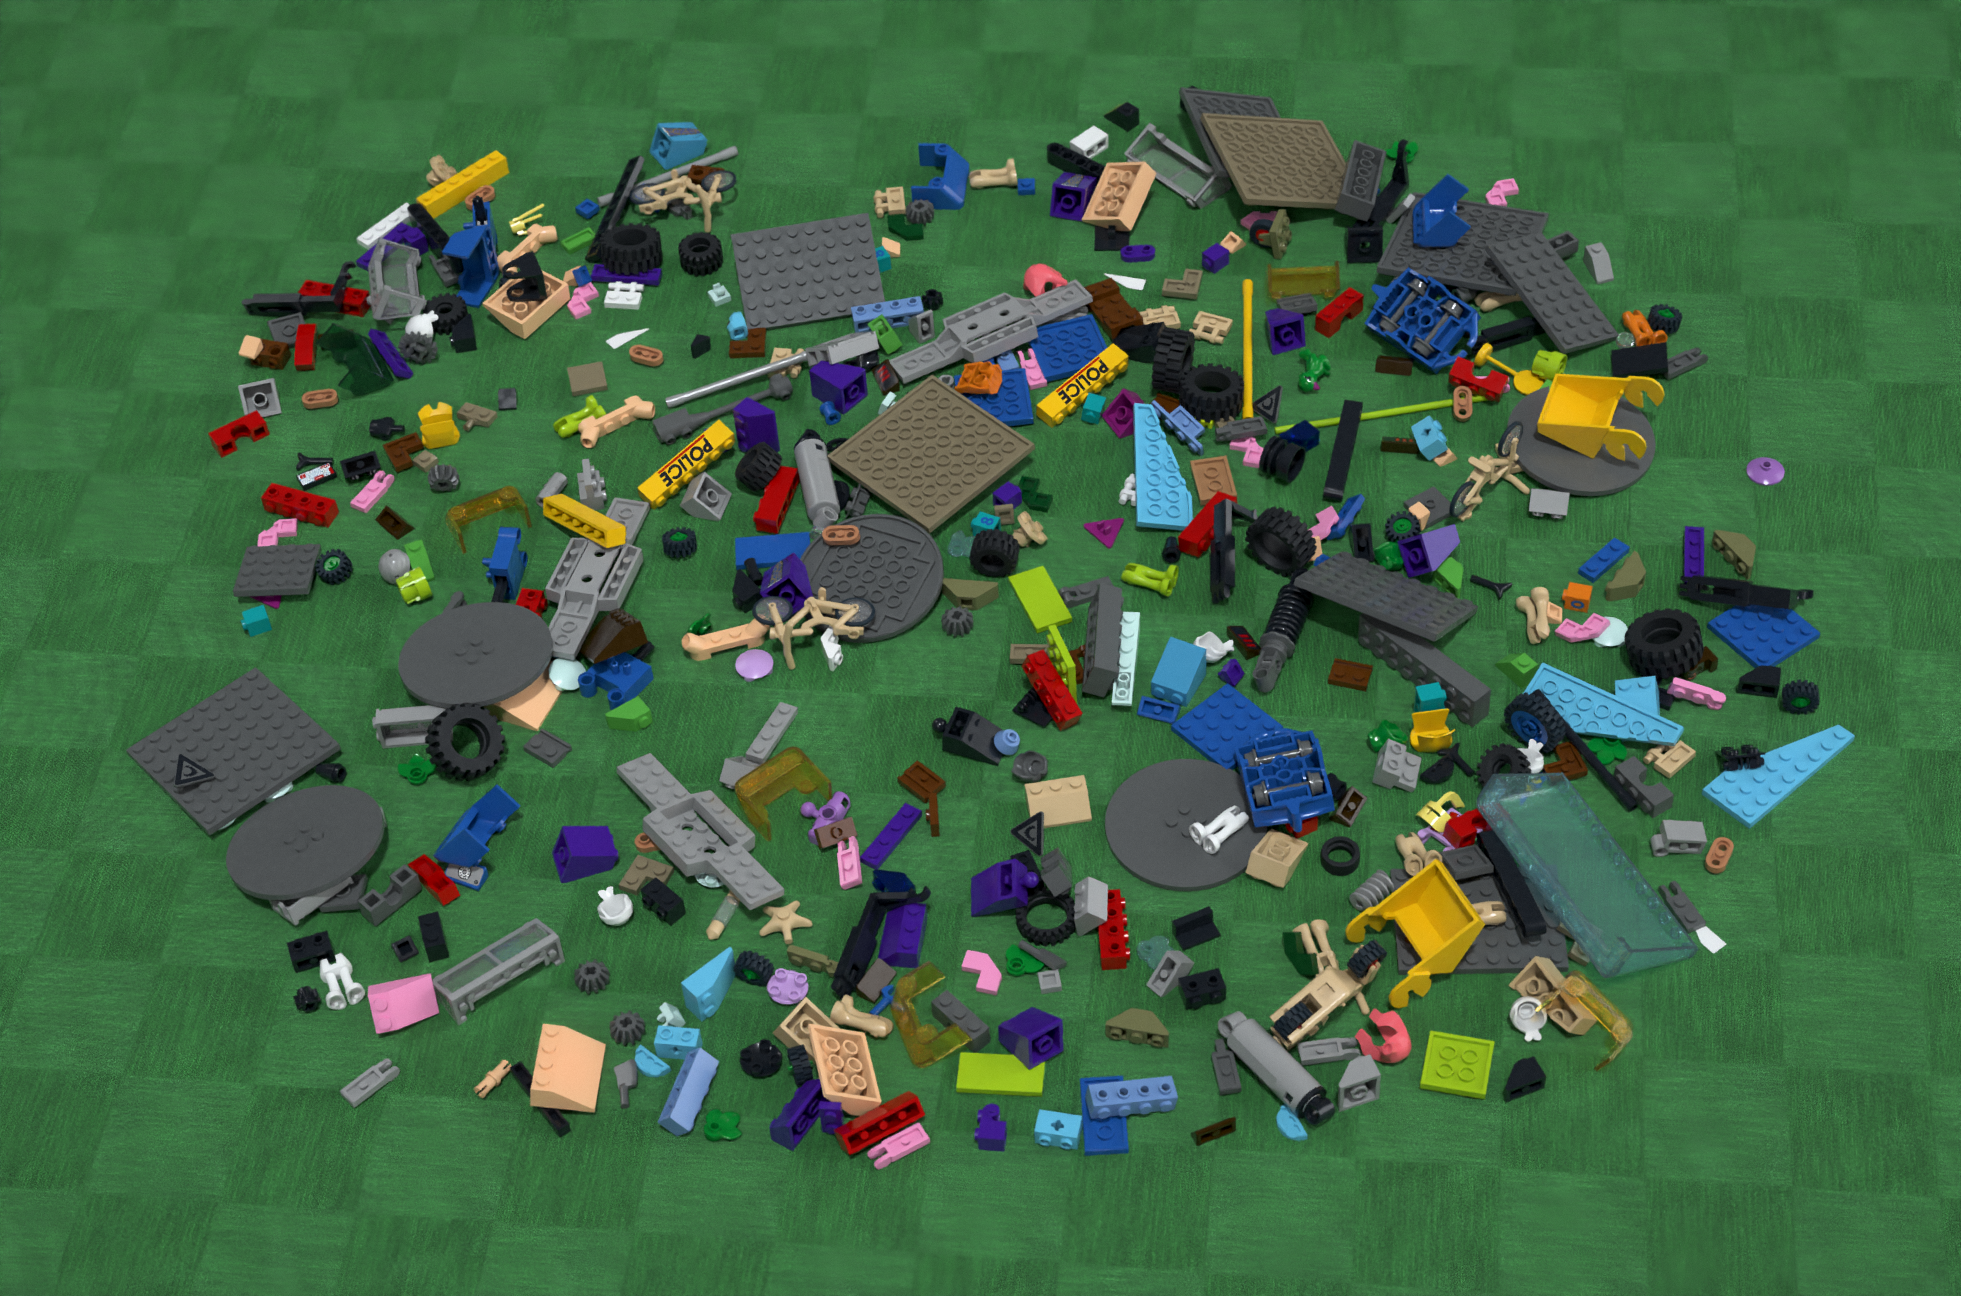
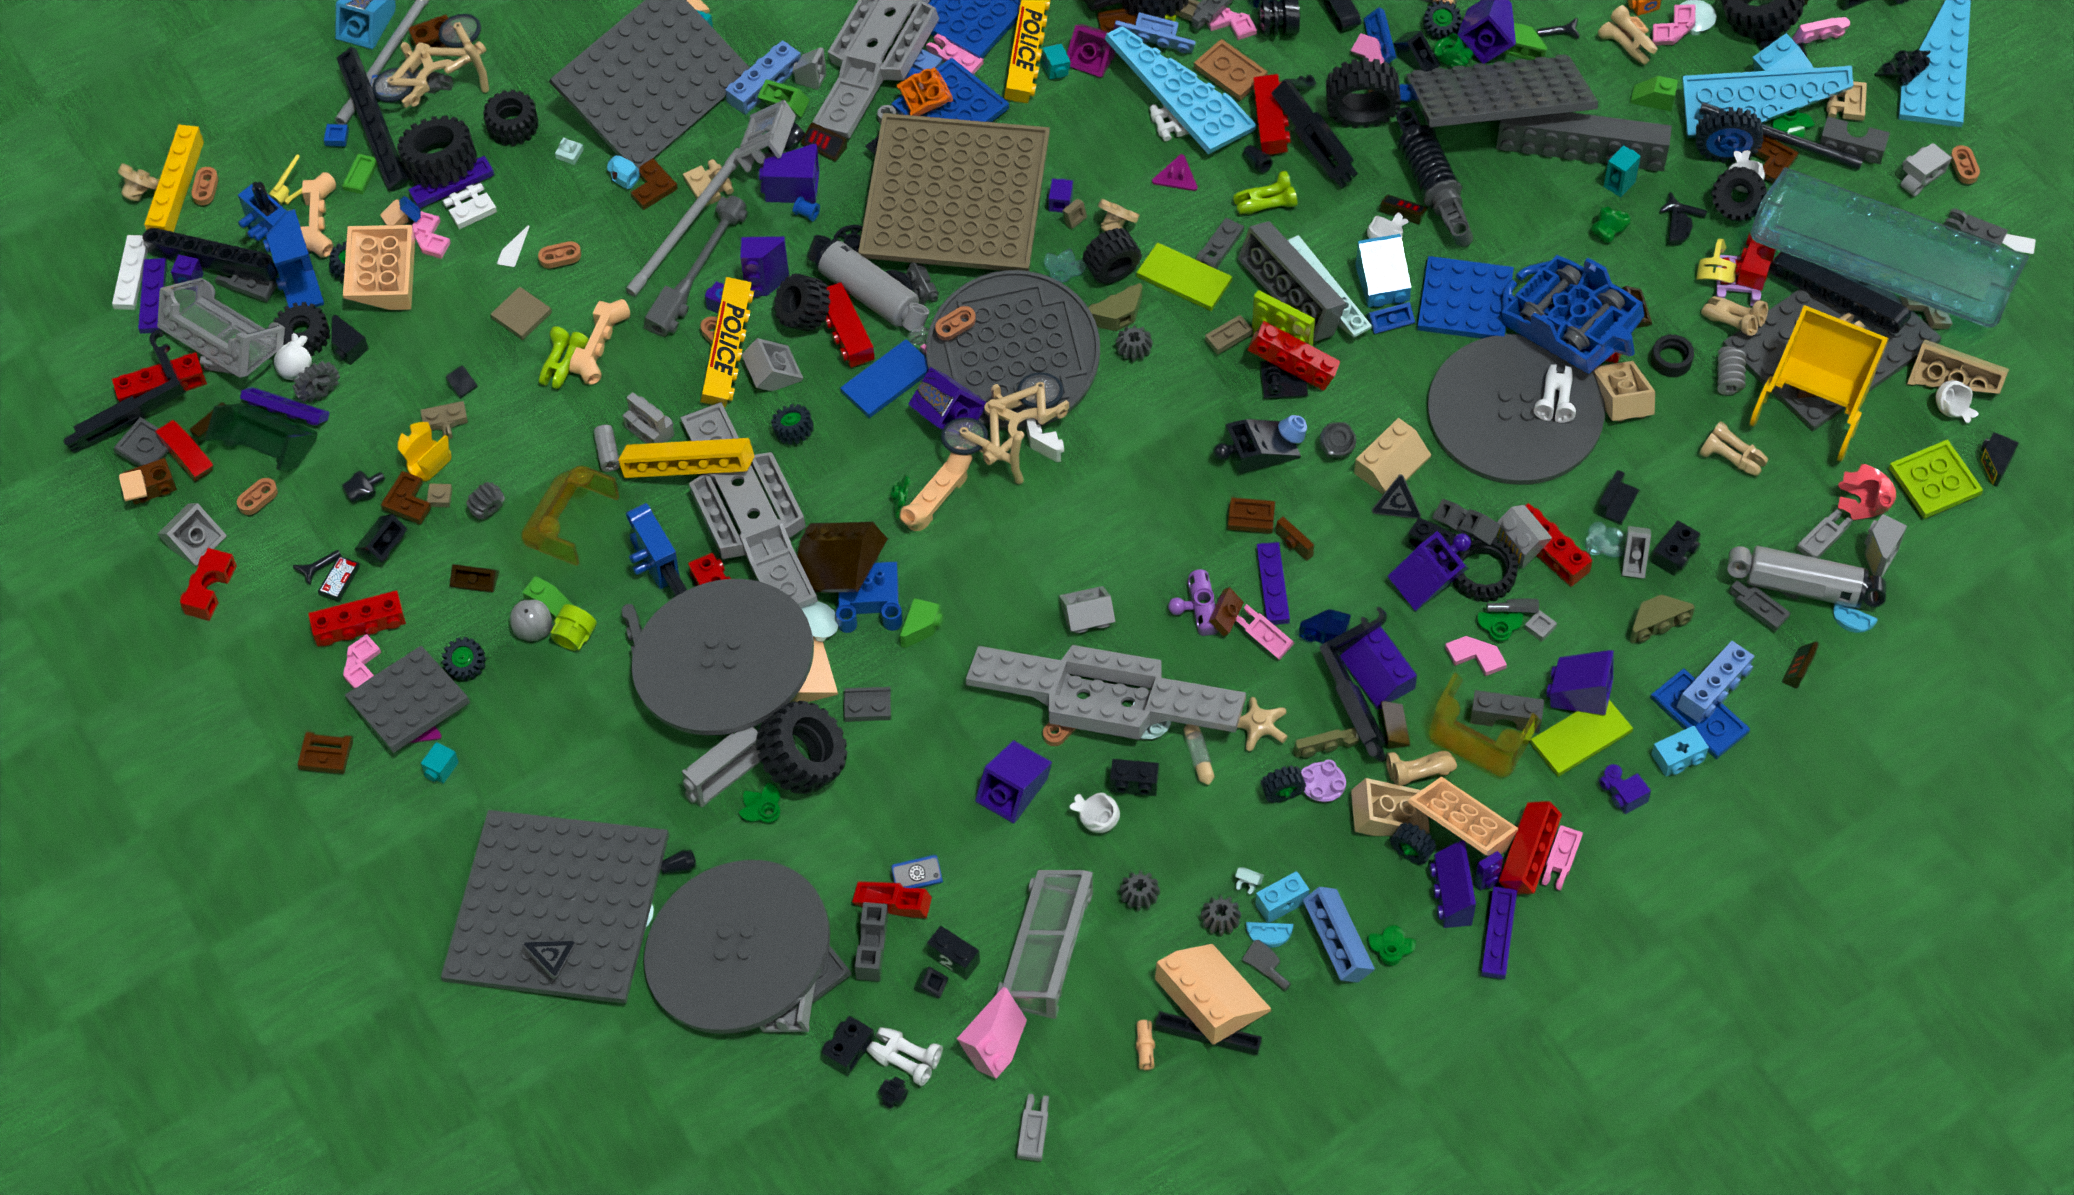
camera: 40 degrees left, 10 degrees up
bright pink hinge [350,470,395,513] -> none
blue windscreen [433,784,520,868] -> none
black hose [502,251,547,302] -> none
dark tan plate [619,855,674,896] -> none
medium azure slope [681,947,736,1022] -> none
black slope [690,334,711,359] -> none
black slope [732,569,763,614] -> none
lavender dish [735,649,774,682] -> none
clear yellow windscreen [735,747,832,841] -> none
black dish [740,1039,782,1077] -> none
black pin [744,558,763,586] -> none
light grey plate [745,702,798,764] -> none
blue bar [869,985,902,1015] -> none
light aqua tile [878,392,896,415] -> none
black gear [921,289,944,311] -> none
teal brick [971,511,1001,537] -> none
dark green tile [1018,476,1053,513] -> none
dark purple tile [1218,659,1245,686] -> none
tan piece [1269,939,1387,1051] -> none
dark green tile [1283,931,1319,975] -> none
reddish brown plate [1328,658,1373,692] -> none
light grey brick [1372,739,1421,793] -> none
yellow piece [1410,708,1455,753] -> none
dark grey plate [1439,845,1494,880] -> none
clear yellow windscreen [1535,970,1634,1071] -> none
none -> reddish brown plate [297,731,353,774]
none -> dark purple plate [1481,887,1517,979]

